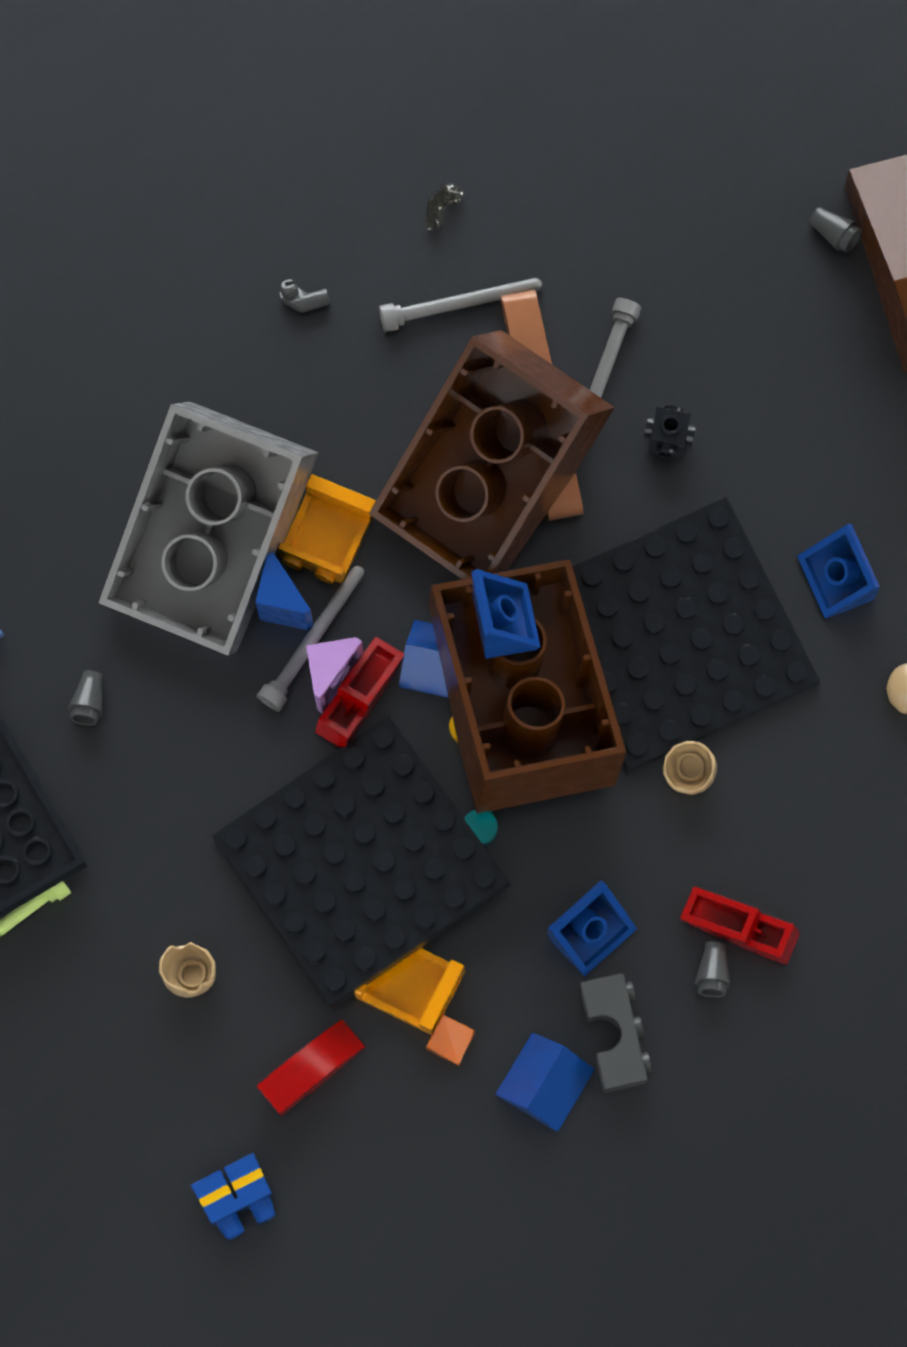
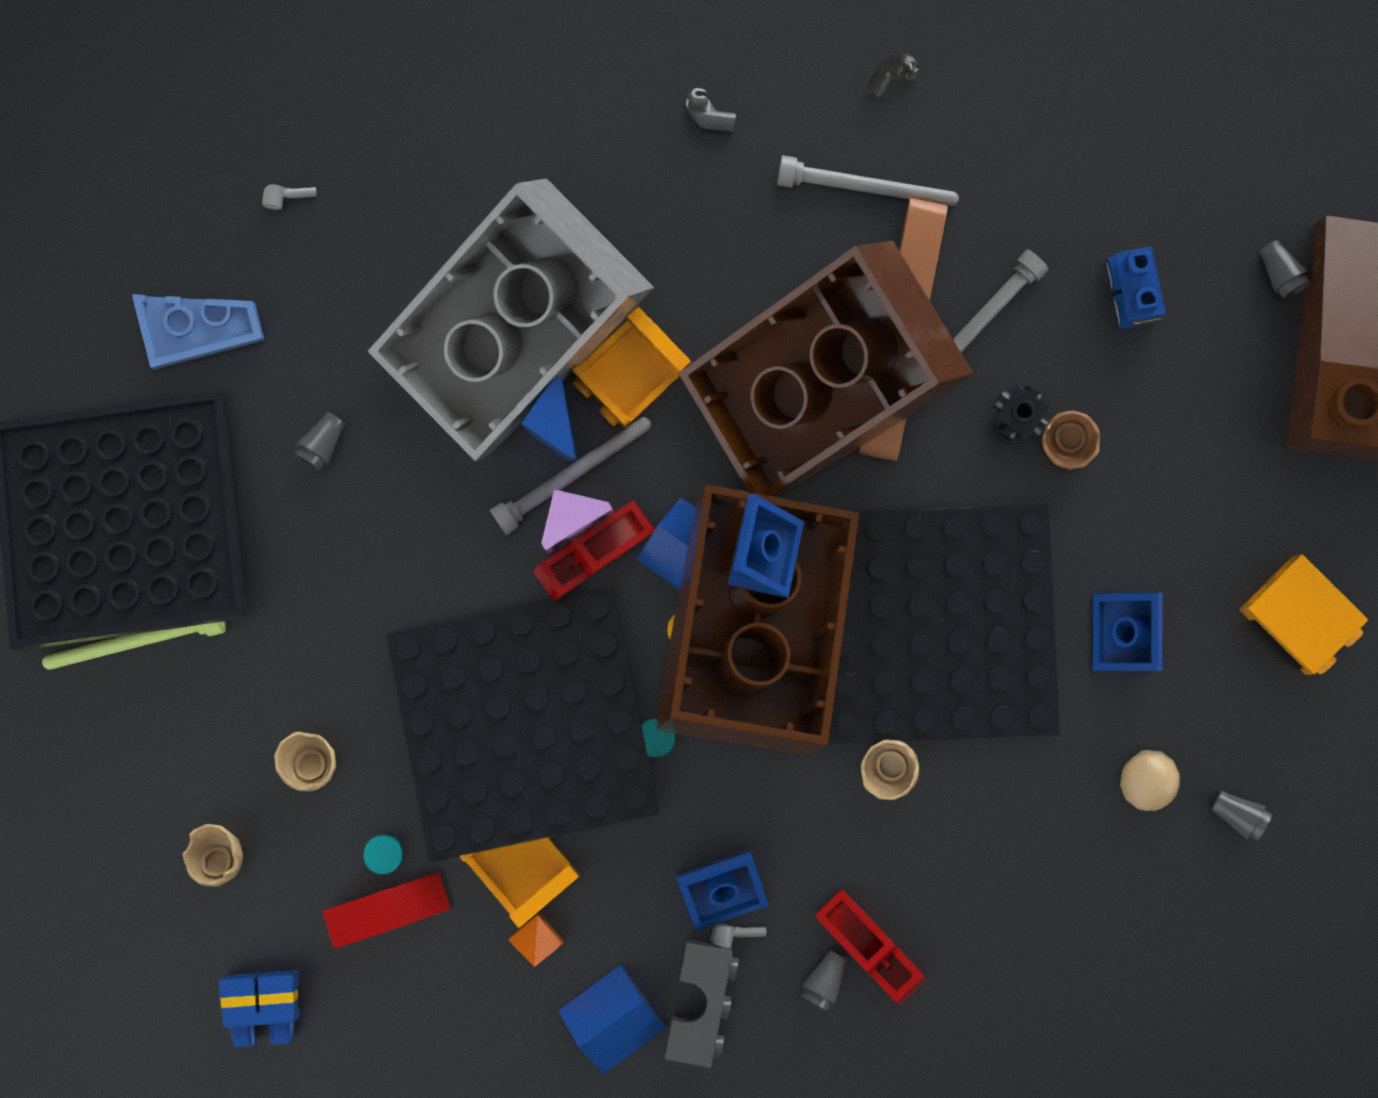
camera: 15 degrees right, 10 degrees up
none -> tan hair [182,824,243,887]
none -> teal tile [363,835,404,874]
none -> light grey hand [710,923,767,948]
none -> medium nougat hair [1042,410,1100,470]
none -> blue hips [1105,246,1166,330]

